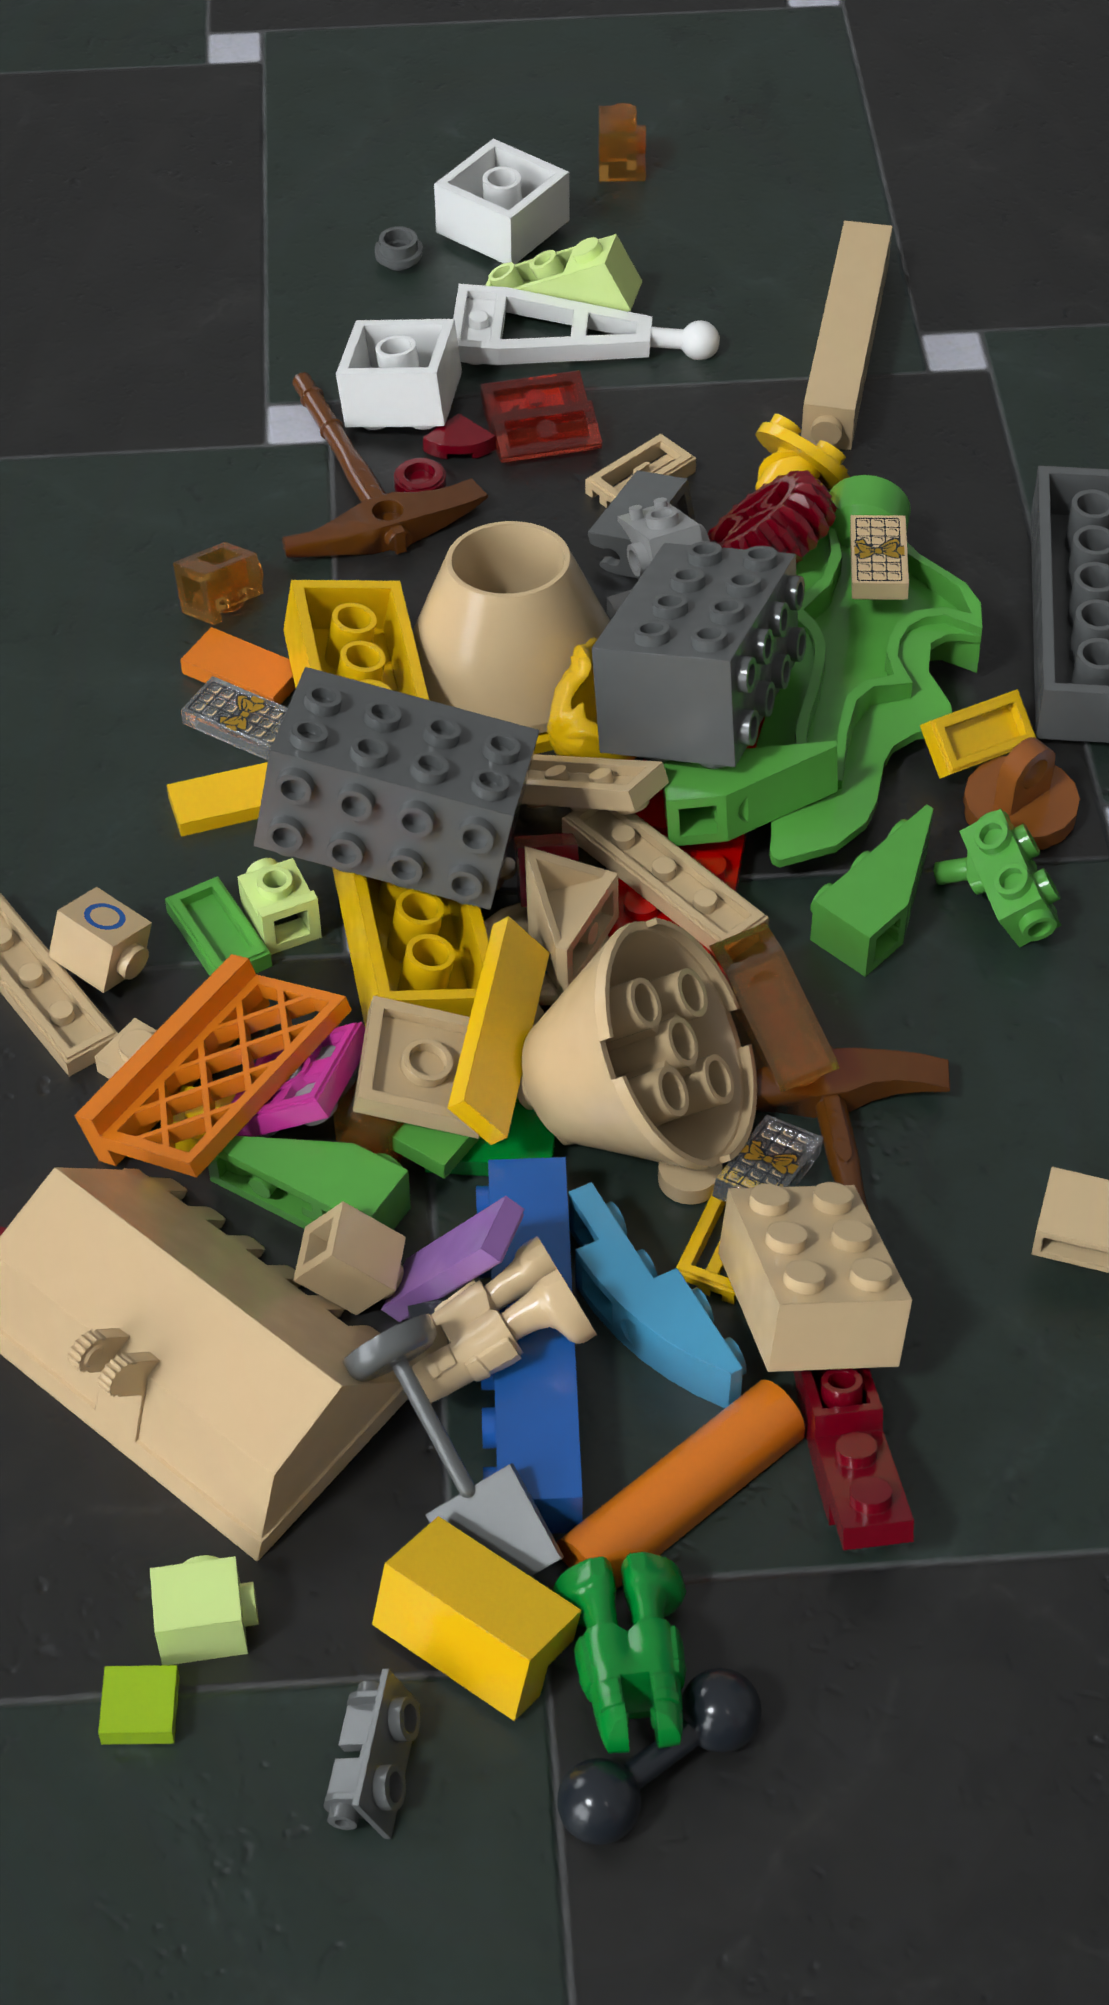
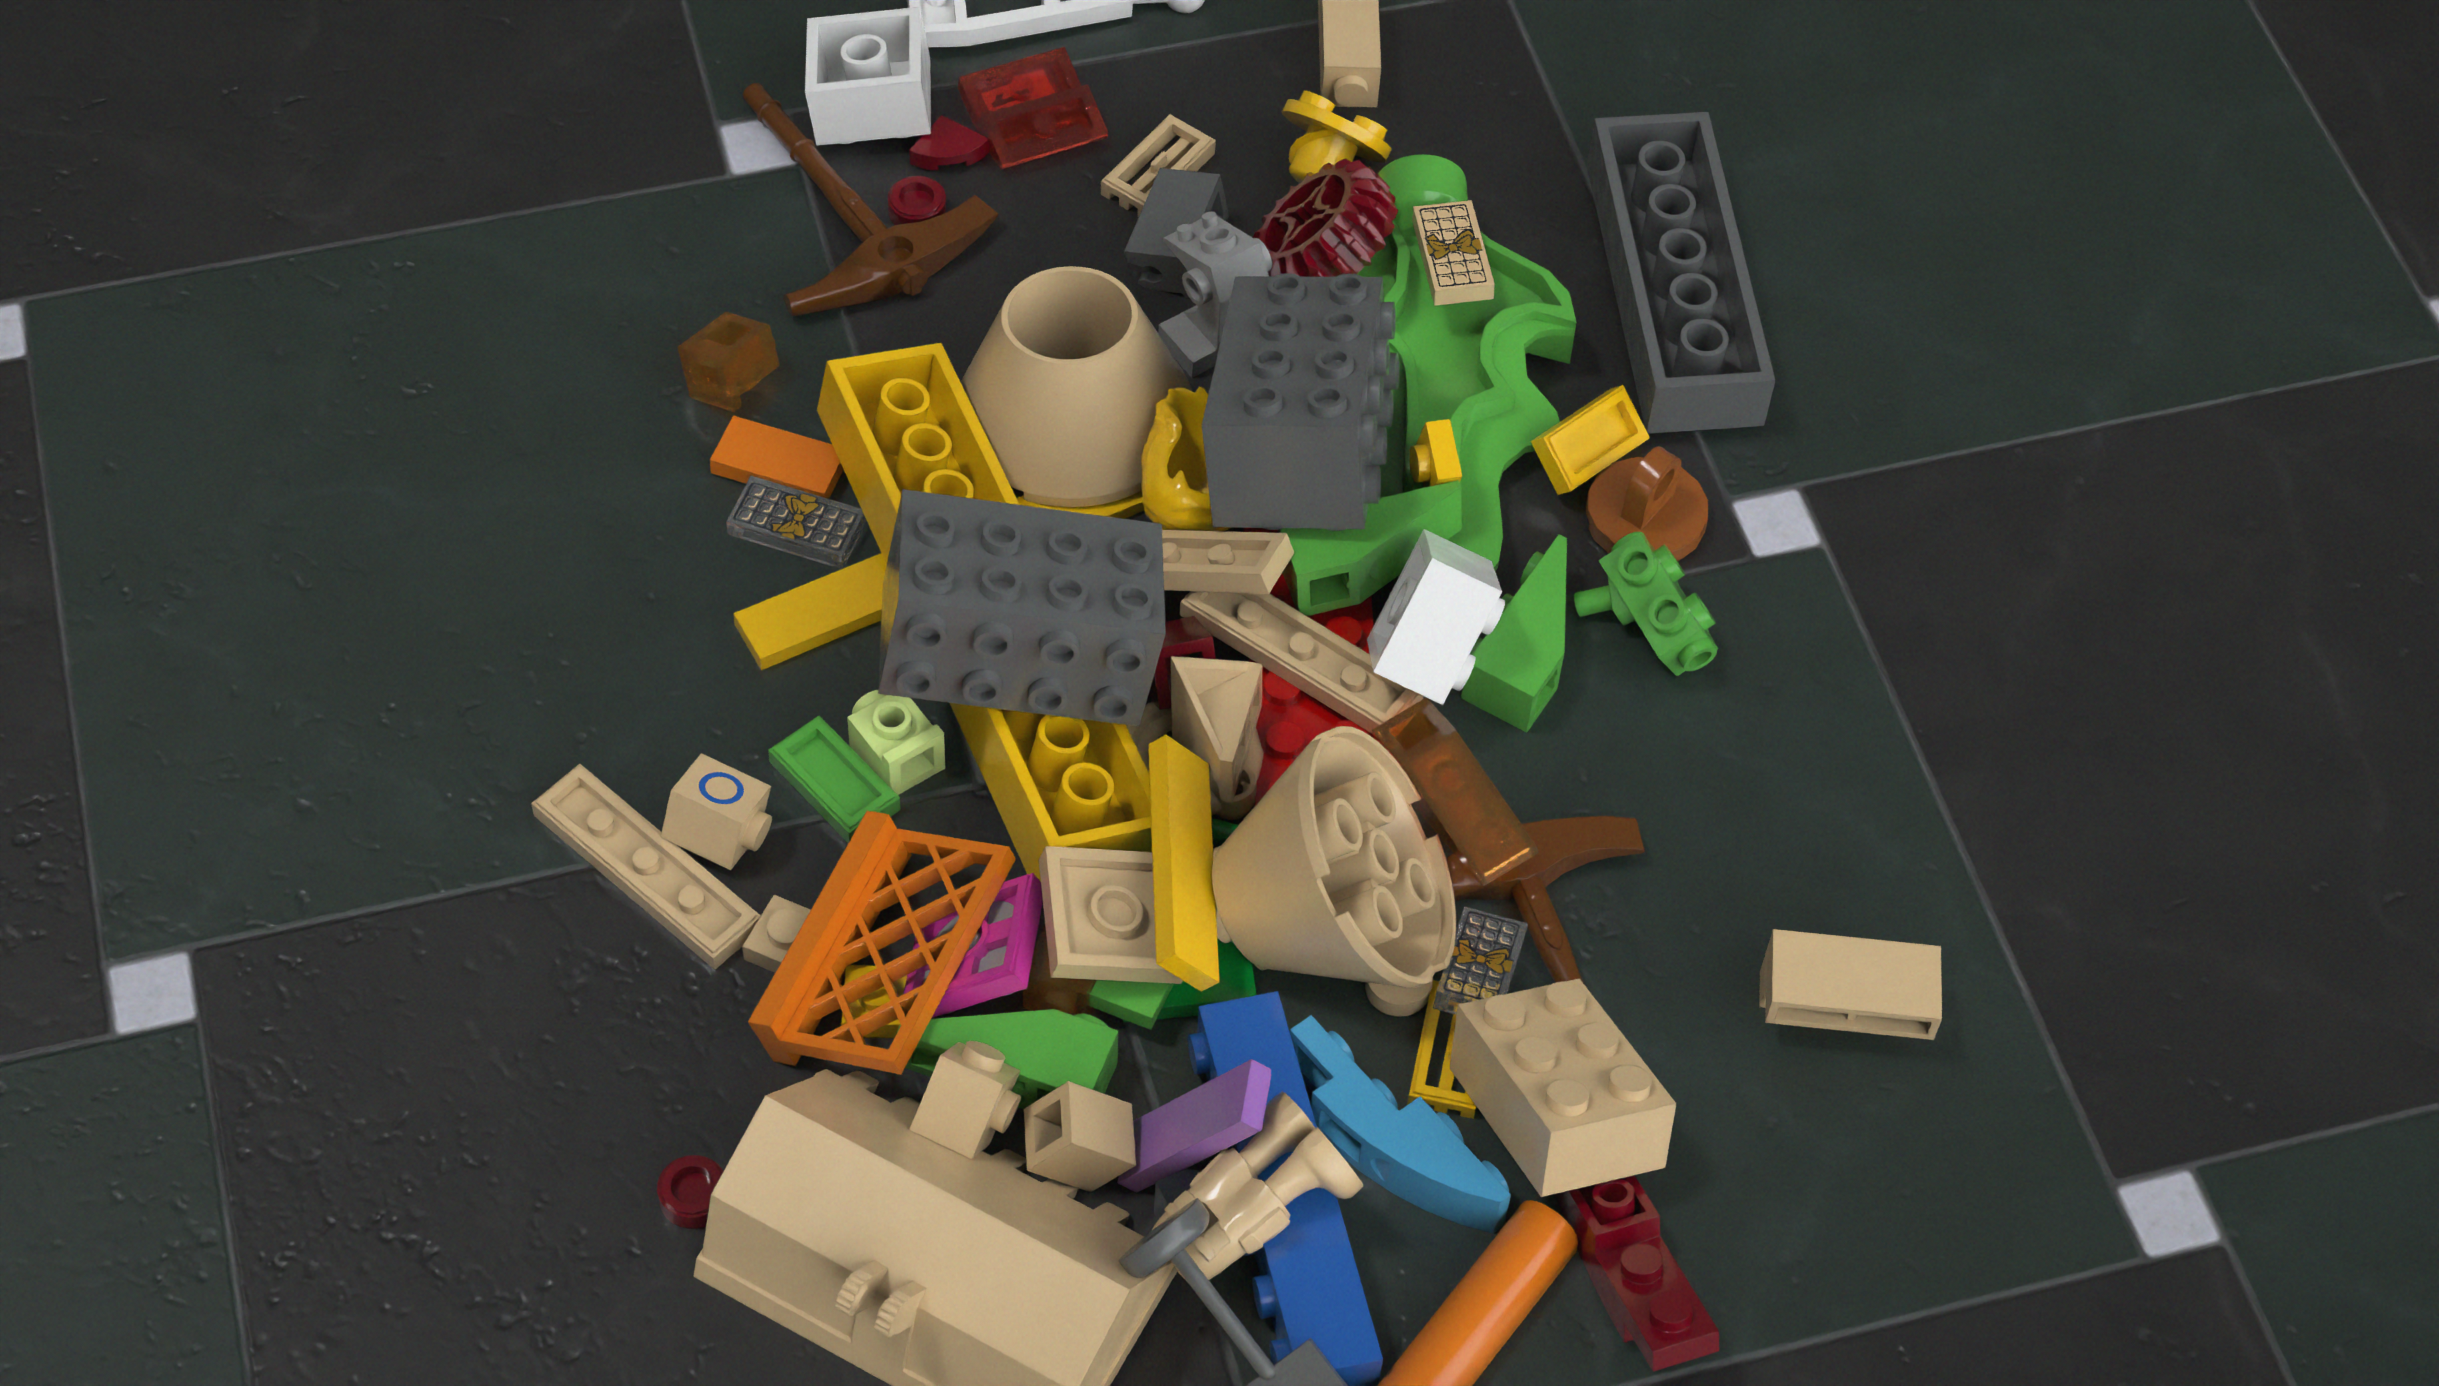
camera: 15 degrees left, 5 degrees up
none -> tan brick [909,1041,1021,1160]
none -> white brick [1367,529,1505,705]
none -> yellow plate [1409,419,1462,487]

